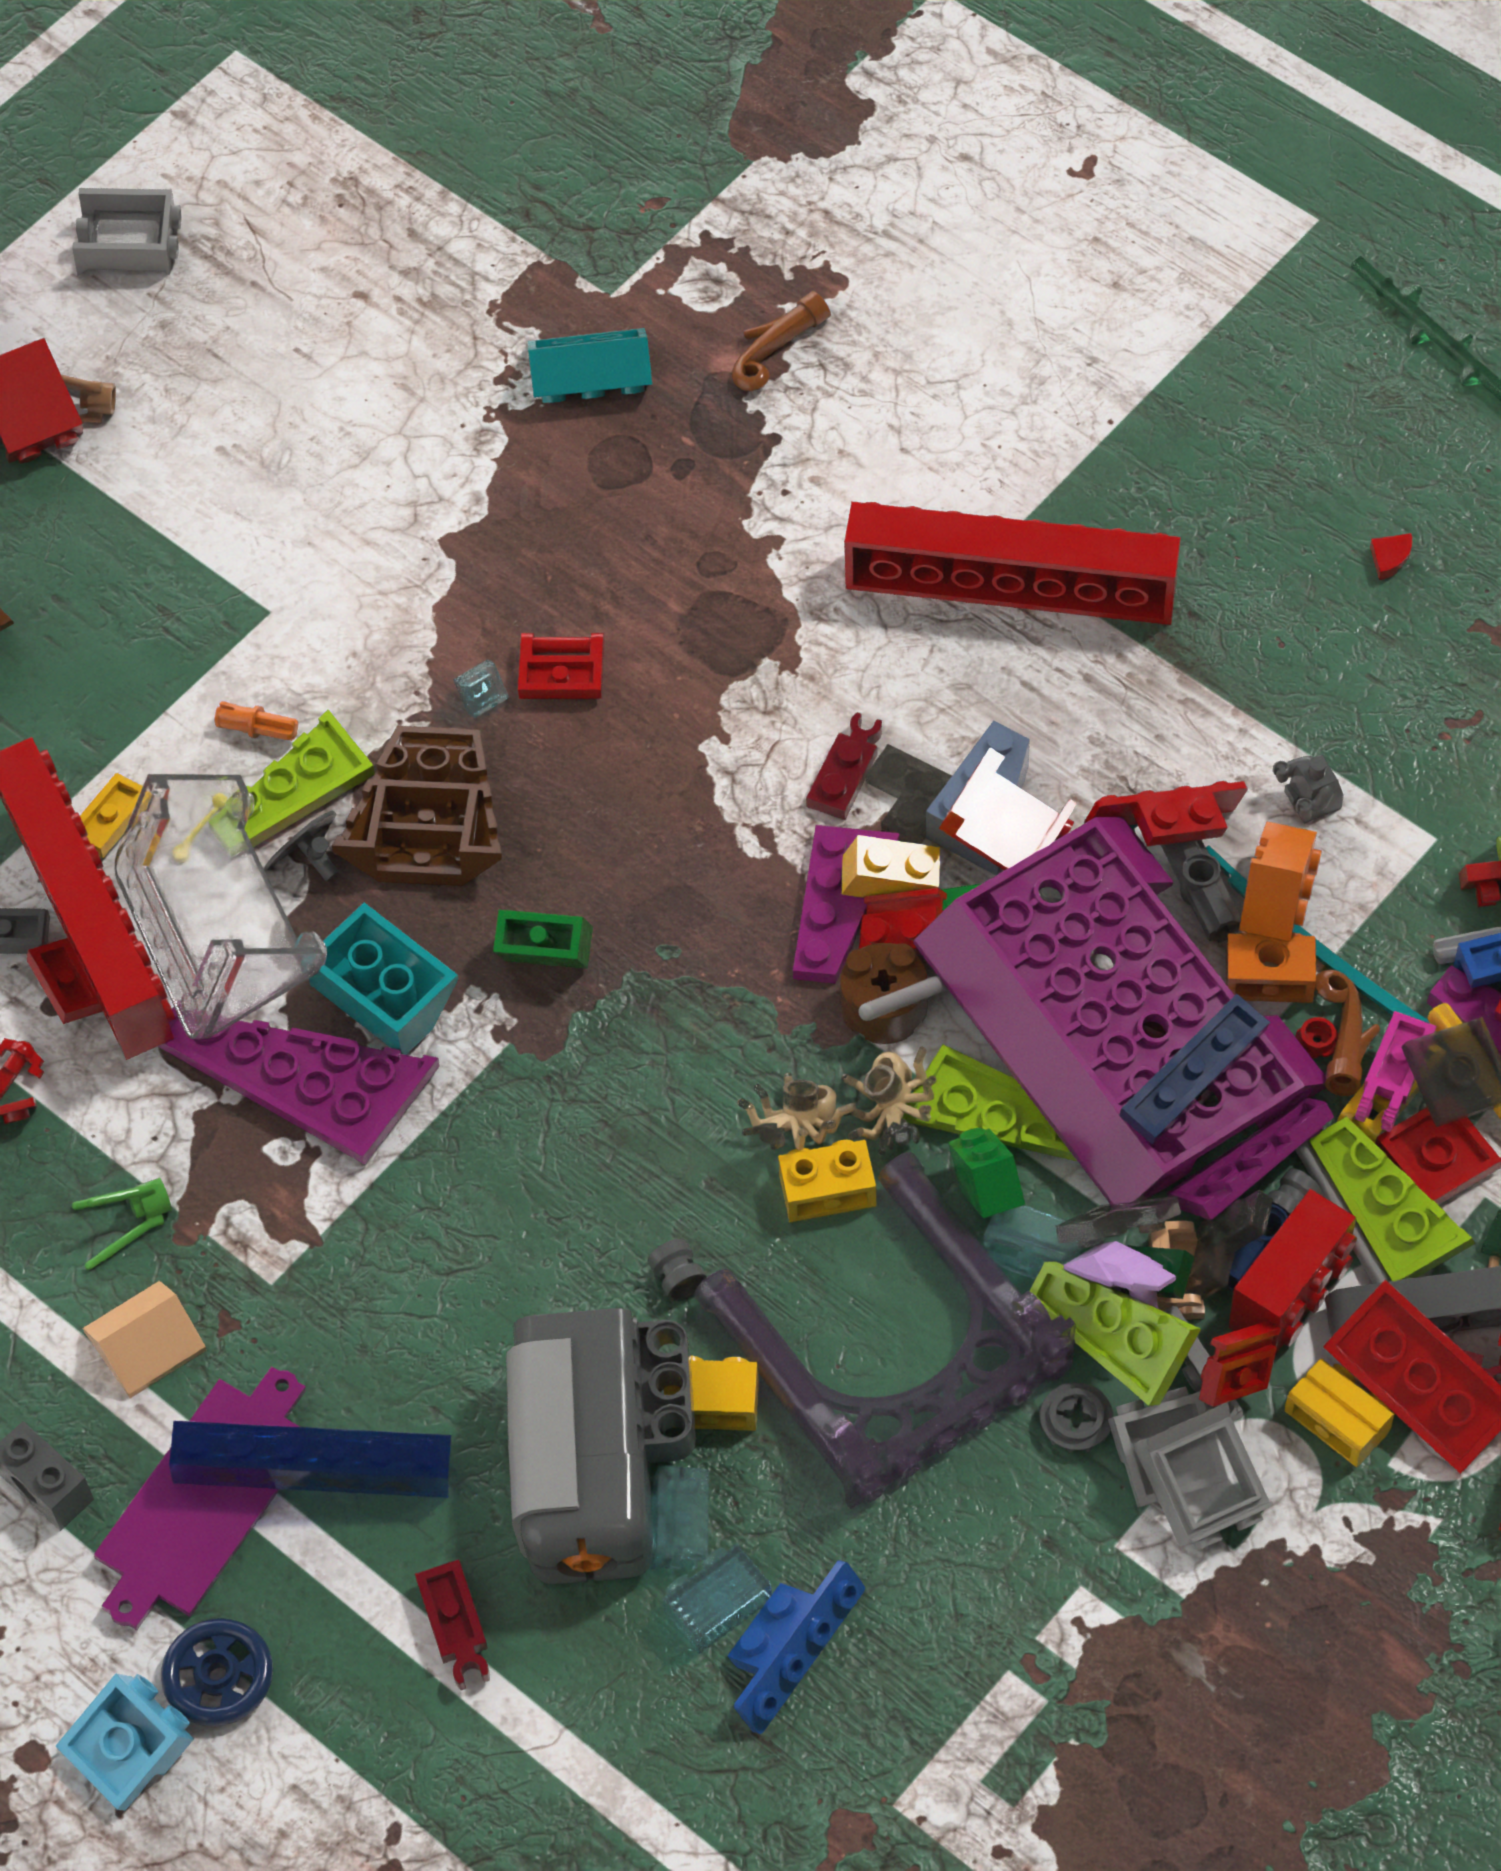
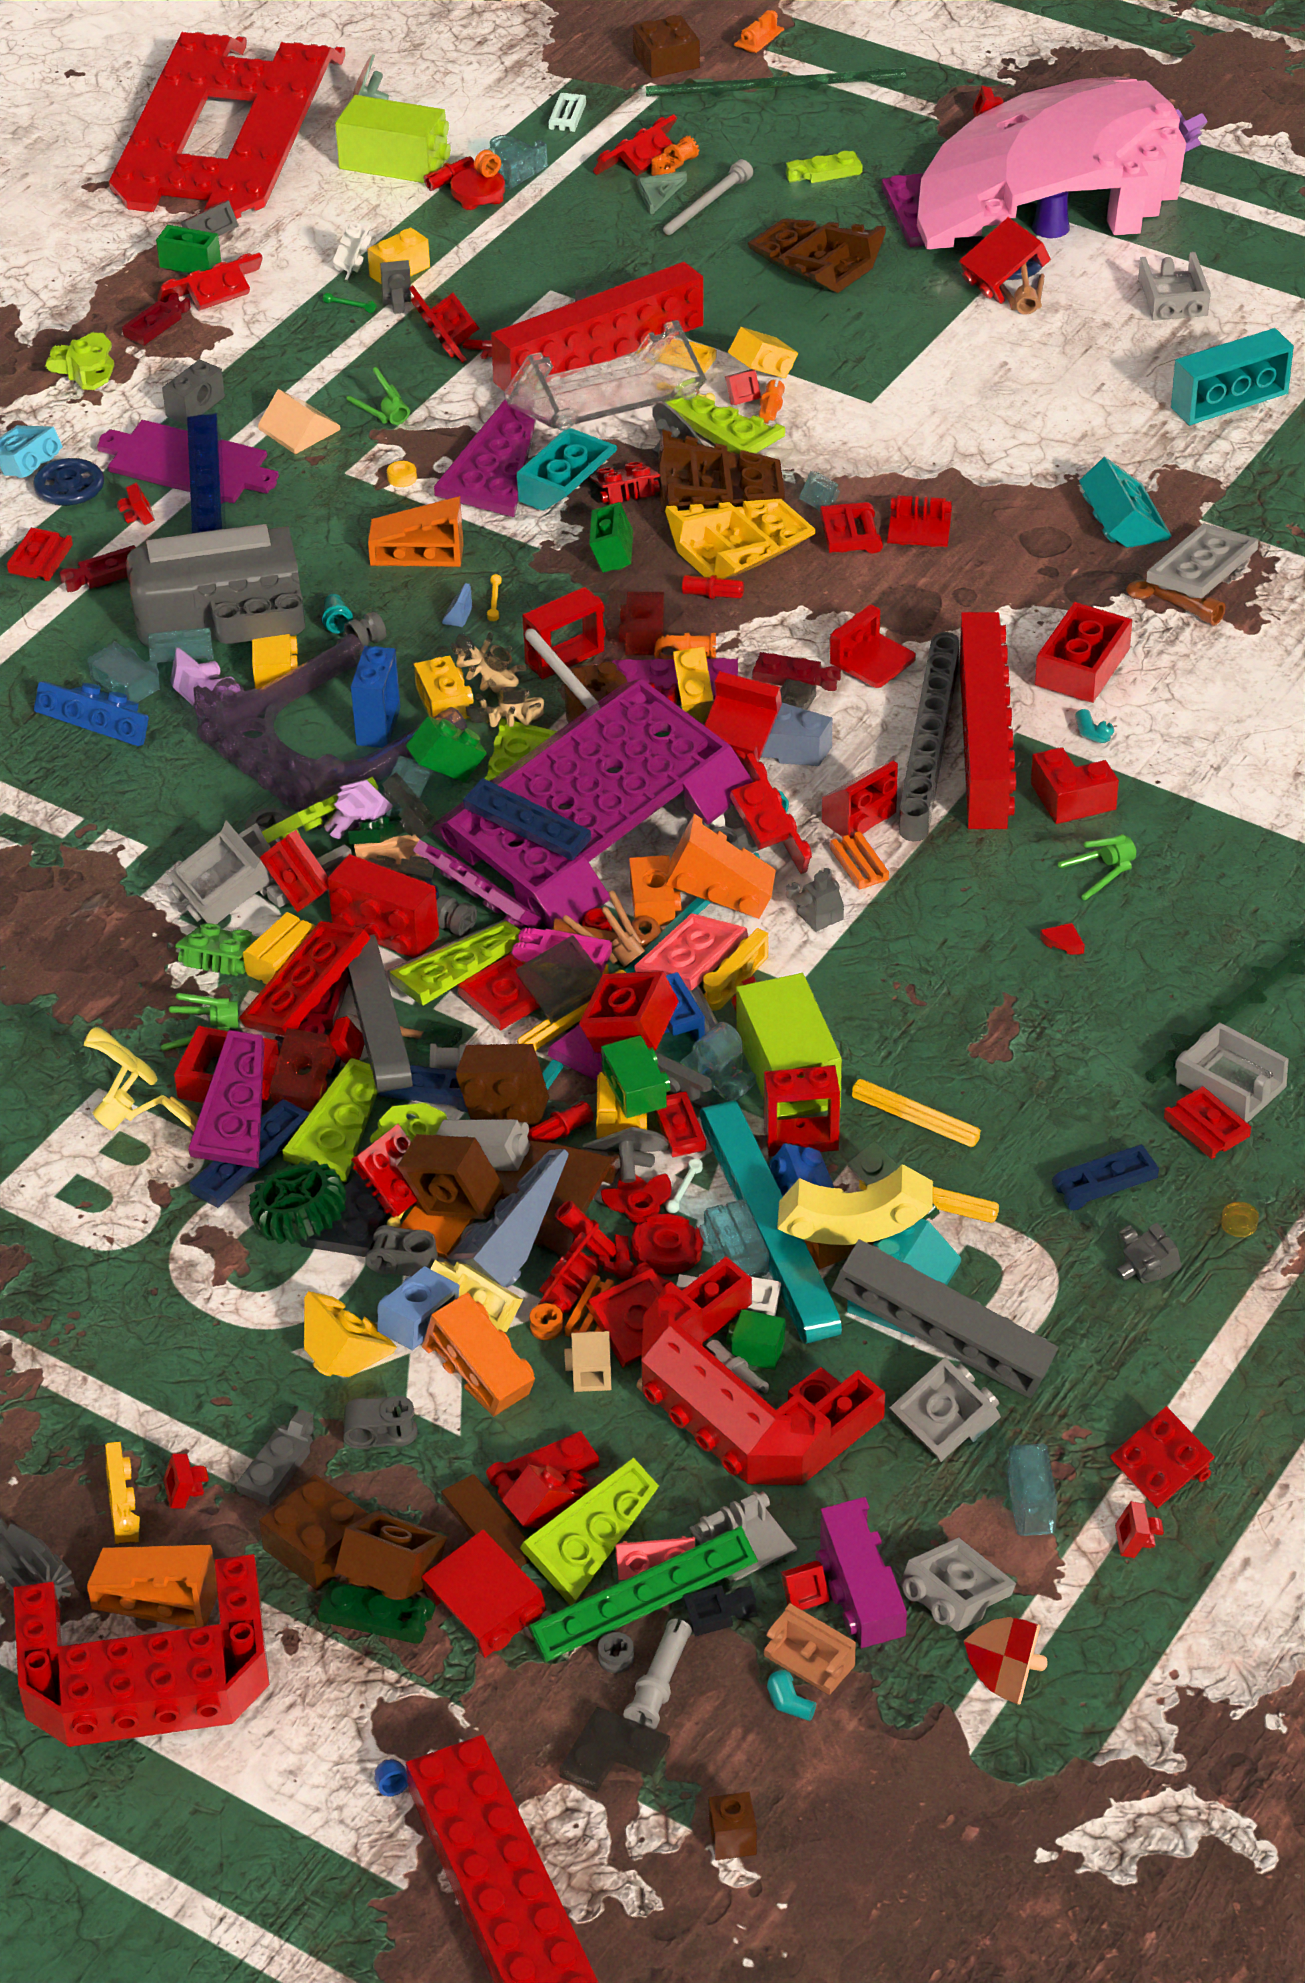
camera: 80 degrees right, 15 degrees down
none -> red plate [7,527,73,582]
none -> red tile [117,482,155,526]
none -> bright green plant [160,993,238,1051]
none -> lavender connector [170,648,237,710]
none -> bright green hinge [175,923,259,976]
none -> teal cone [322,594,353,634]
none -> blue window [351,646,401,748]
none -> orange wedge [368,496,464,567]
none -> yellow tile [387,461,417,487]
none -> medium blue slope [442,583,472,627]
none -> yellow hinge [487,574,502,621]
none -> red window [522,587,606,680]
none -> medium nougat plant [563,890,645,967]
none -> red hinge [589,461,660,505]
none -> clear red brick [619,592,665,655]
none -> coral tile [634,913,748,991]
none -> orange connector [655,633,716,660]
none -> yellow wedge [665,499,815,579]
none -> red axle [682,575,745,599]
none -> yellow plate [703,928,768,1011]
none -> tile [725,369,761,405]
none -> yellow brick [728,327,798,379]
none -> red slope [822,760,898,839]
none -> red bracket [829,604,916,688]
none -> orange tile [830,831,889,890]
none -> red hinge [887,495,952,547]
none -> dark grey beam [899,632,960,842]
none -> red brick [1031,747,1119,824]
none -> red brick [1035,602,1132,703]
none -> bright green plant [1058,834,1136,901]
none -> teal arm [1075,709,1114,744]
none -> light grey plate [1146,523,1259,598]
none -> teal brick [1171,328,1294,426]

